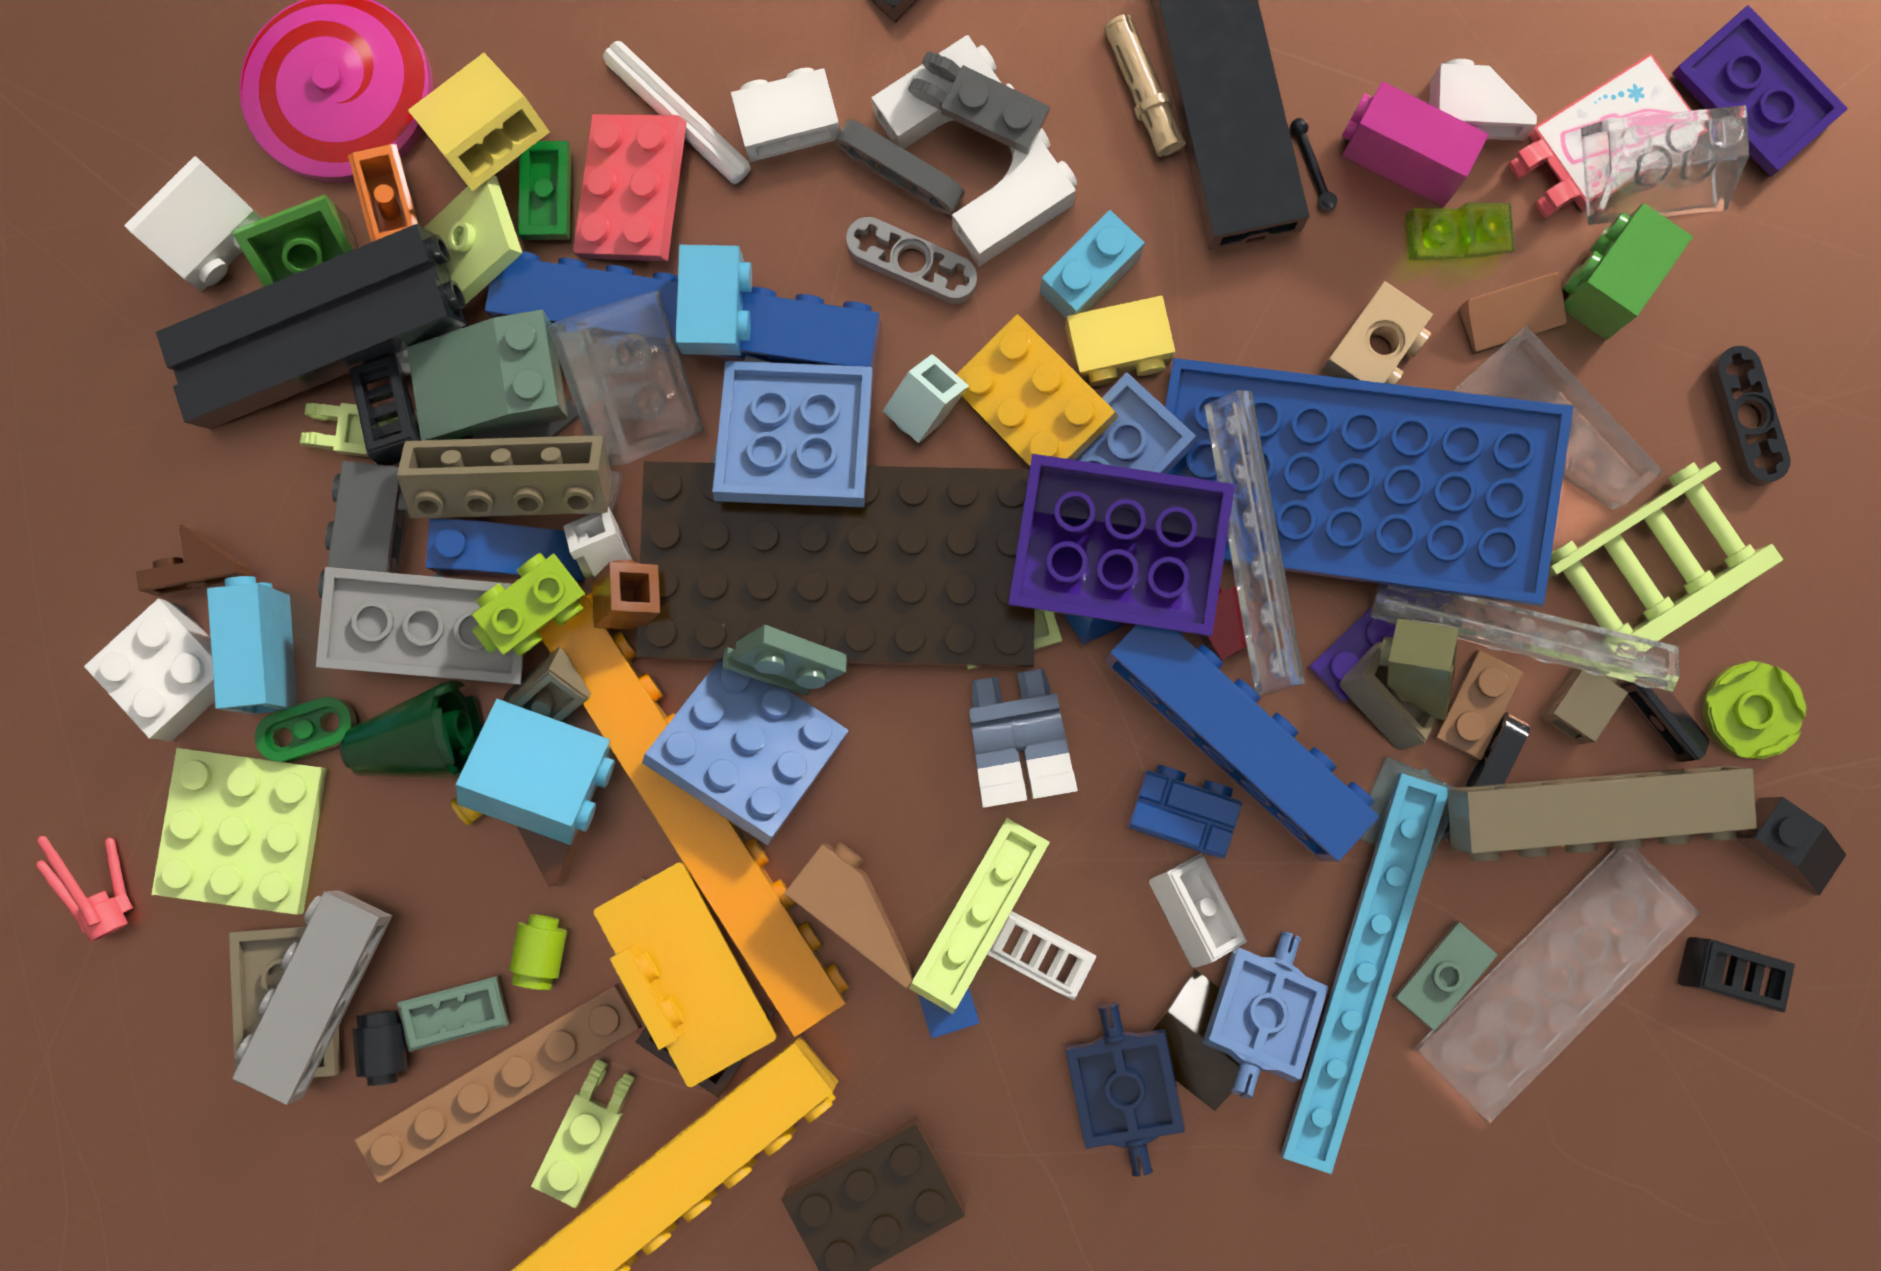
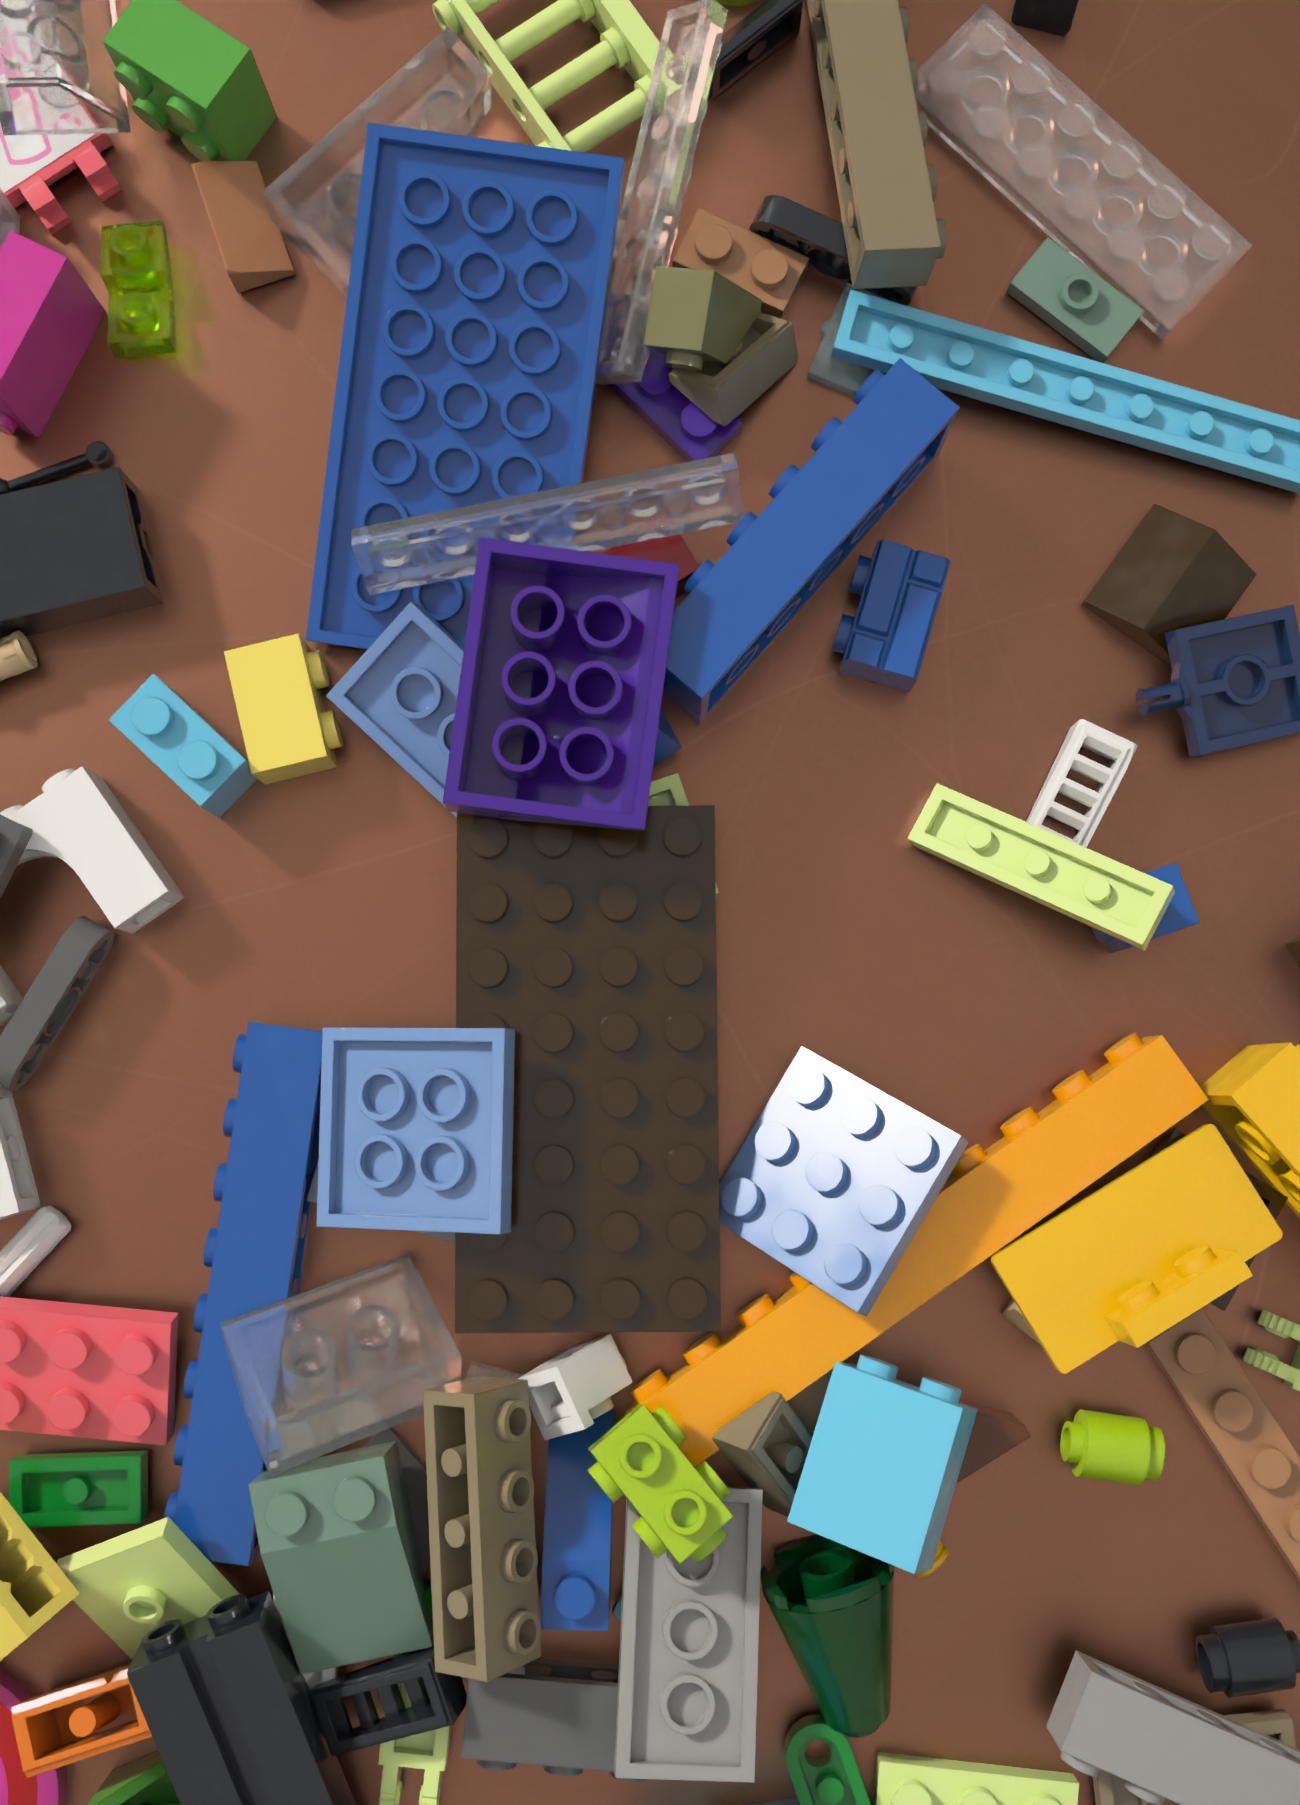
camera: 95 degrees left, 0 degrees up
sand green plate [397,976,510,1052] -> none
dark orange brick [592,560,660,630] -> none
medium azure brick [676,245,752,355] -> none
sand green plate [722,624,847,696] -> none
medium nougat slope [784,842,915,988] -> none
light grey beam [846,217,977,304] -> none
light aqua brick [882,354,969,443] -> none
yellow plate [956,314,1119,466] -> none
sand blue hips [968,668,1078,808] -> none
white slope [1149,853,1247,968] -> none
medium blue plate [1202,932,1329,1099] -> none
tan brick [1321,281,1433,384] -> none
dark tan brick [1540,664,1628,744] -> none

